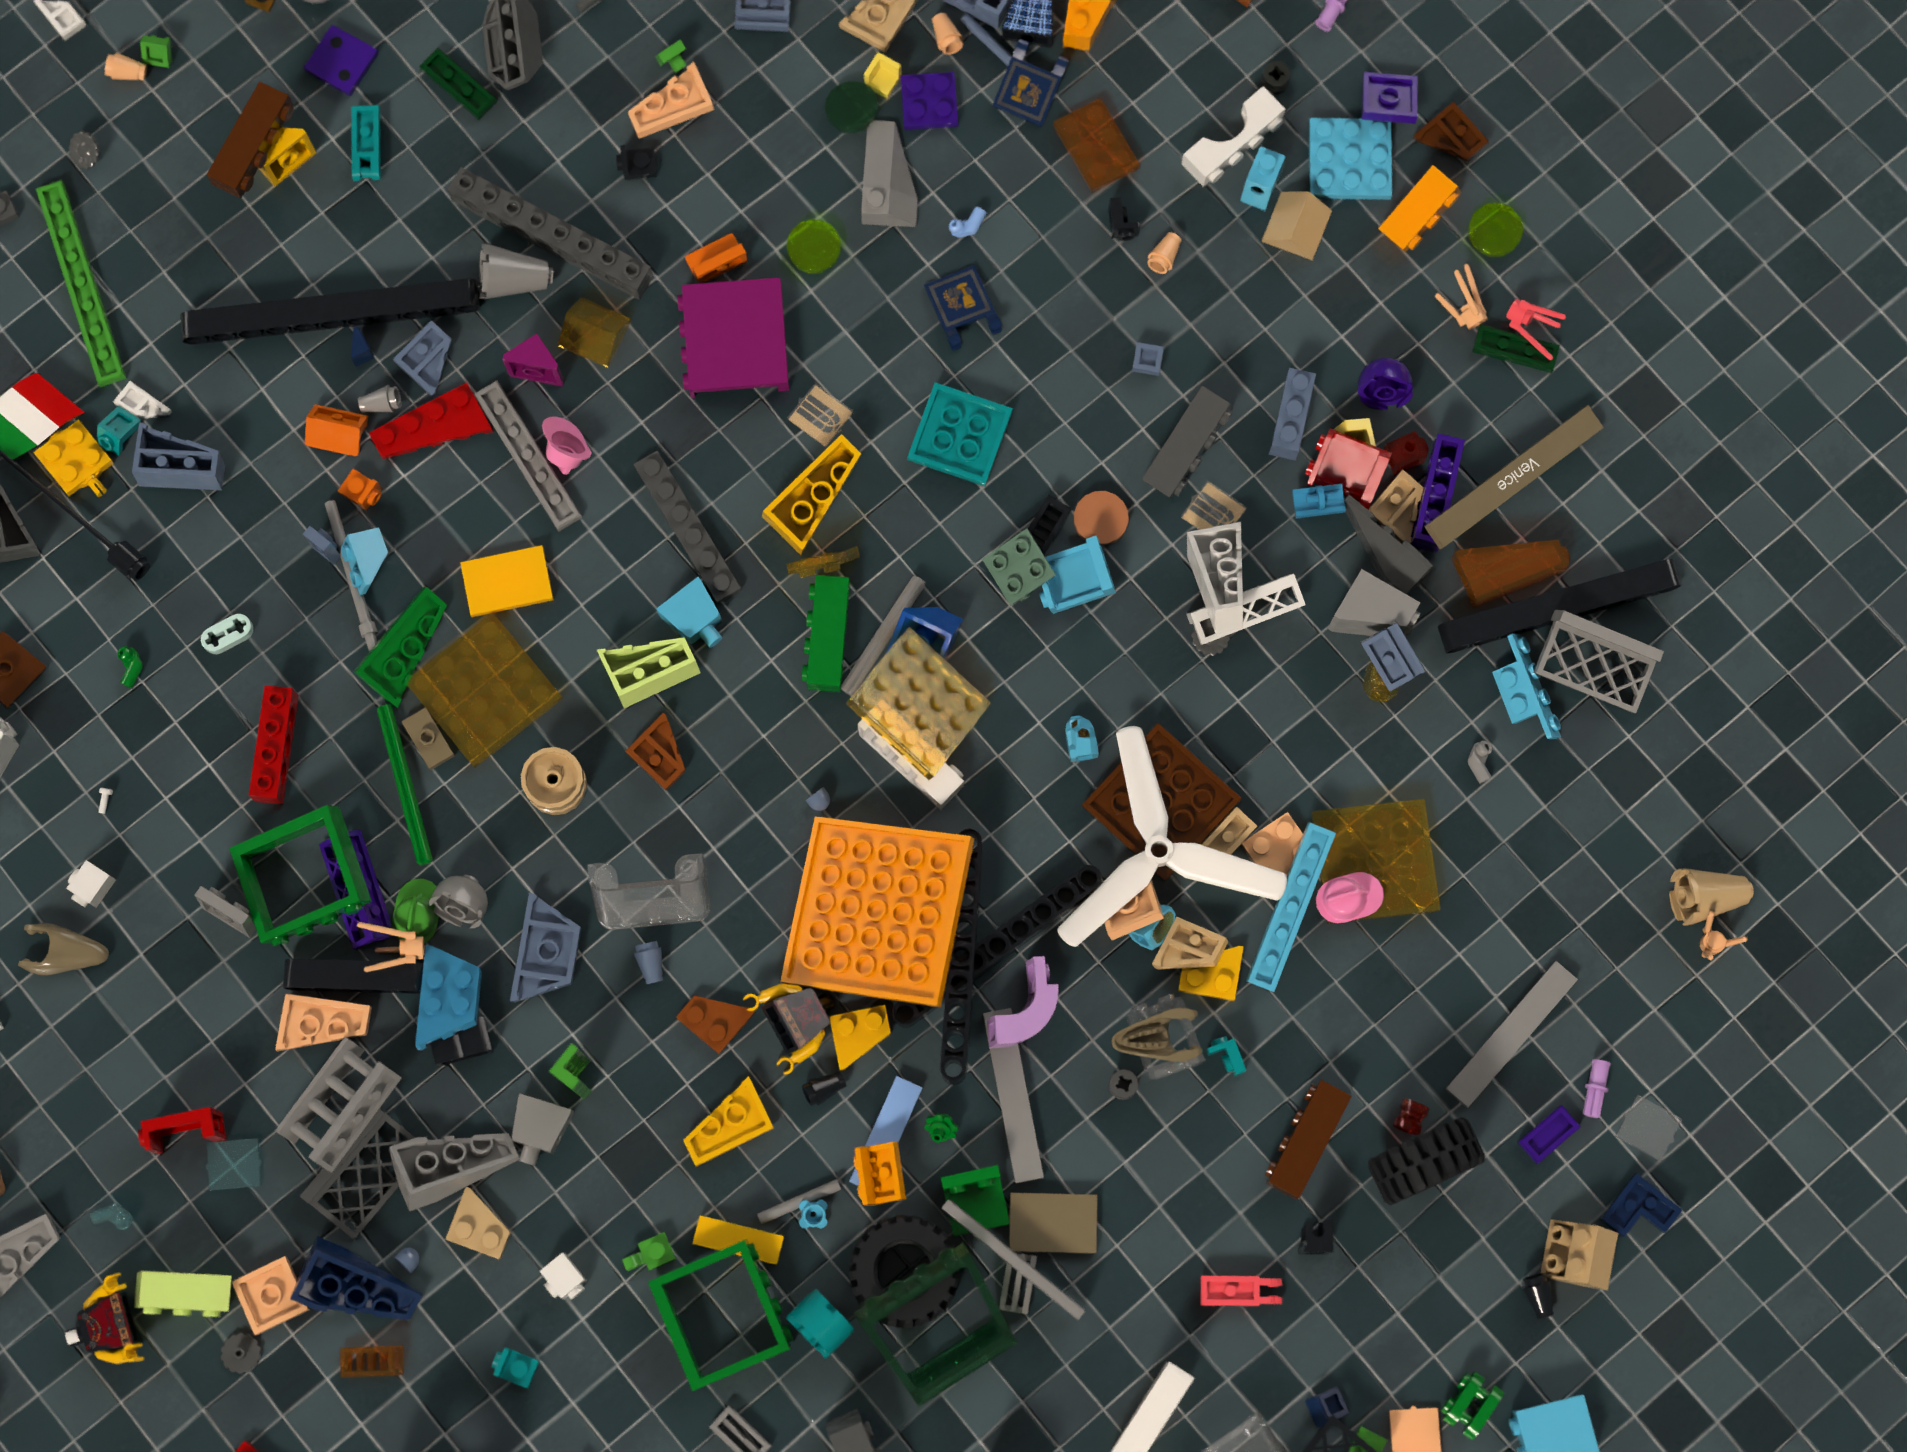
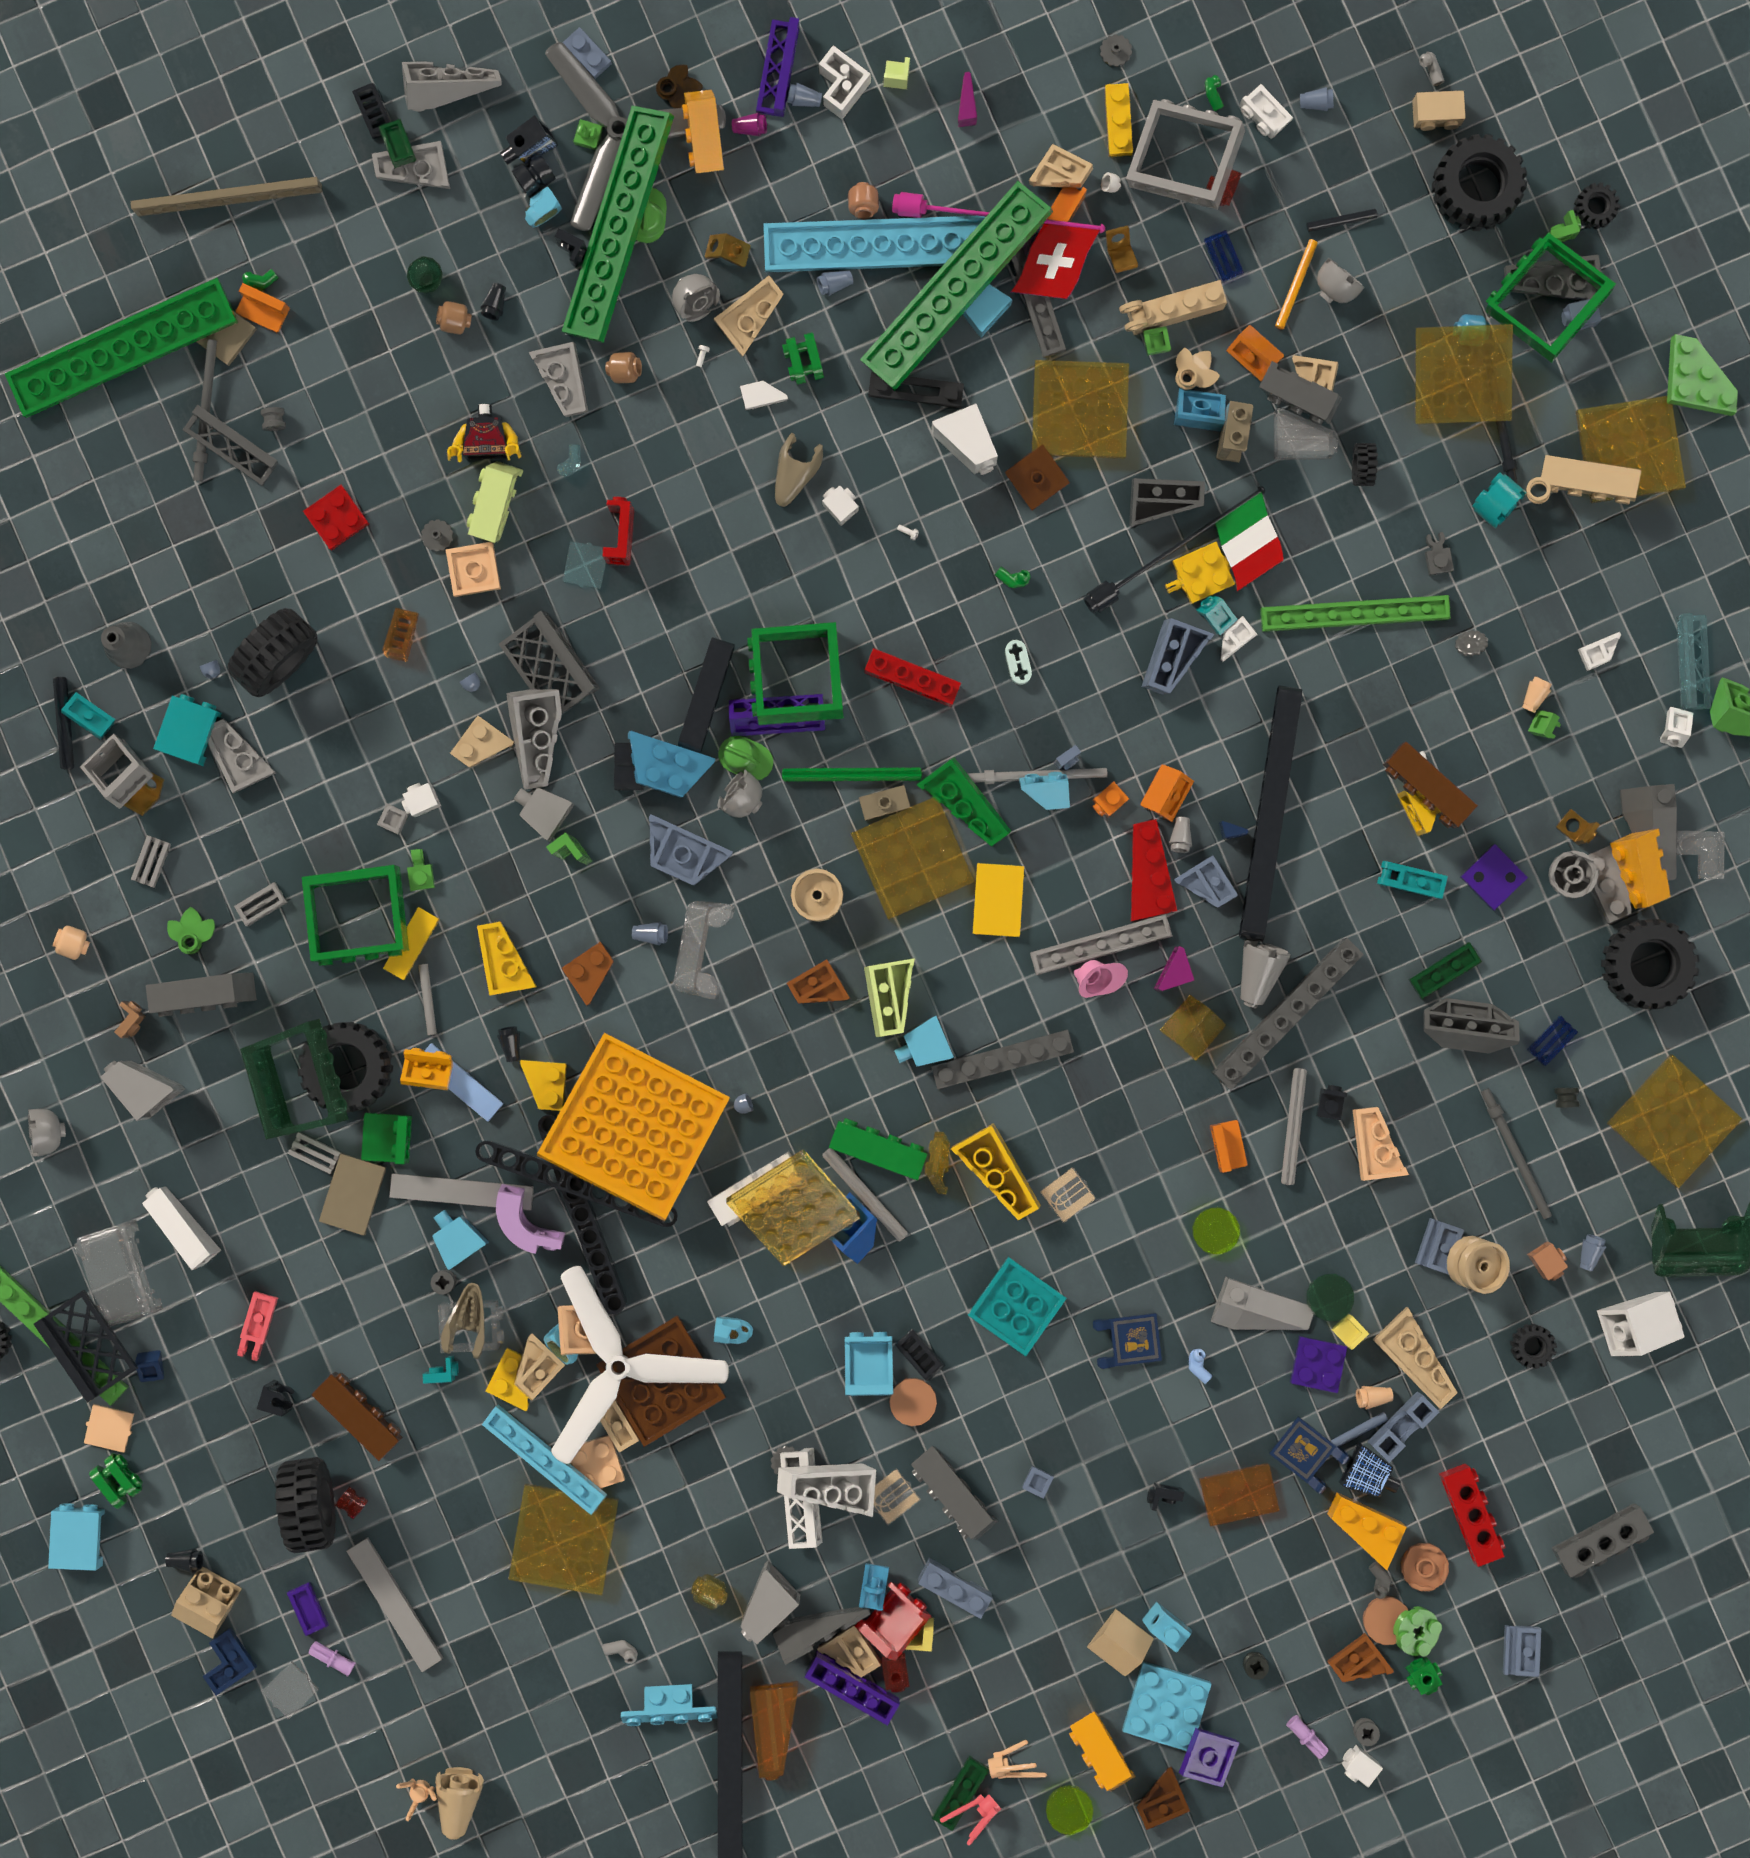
camera: 110 degrees right, 10 degrees up
light grey plate [194,886,256,938] -> none
light nougat wing [275,994,372,1051] -> none
light grey fence [275,1037,402,1173] -> none
dark blue wedge [290,1236,423,1320] -> none
light nougat plant [357,922,424,972] -> none
teal bracket [491,1348,540,1389] -> none
bright green tile [655,40,686,73] -> none
magenta panel [677,278,789,398] -> none
torso [743,983,834,1074] -> none
teal brick [785,1289,855,1359] -> none
medium azure plate [799,1199,828,1229] -> none
green plant [924,1113,959,1143] -> none
light grey tile [942,1200,1085,1320] -> none
sand green hinge [982,528,1056,606] -> none
light nougat cone [1147,232,1182,274] -> none
white arch [1182,86,1285,187] -> none
bright pink piece [1316,872,1384,923] -> none
dark purple cylinder [1358,358,1413,410] -> none
sand blue plate [1361,622,1426,692] -> none
dark tan tile [1424,405,1604,549] -> none
light grey fence [1534,610,1664,714] -> none
none -> light grey tile [377,804,409,835]
none -> medium azure torso [432,1210,489,1270]
none -> light grey axle [1281,1068,1307,1185]

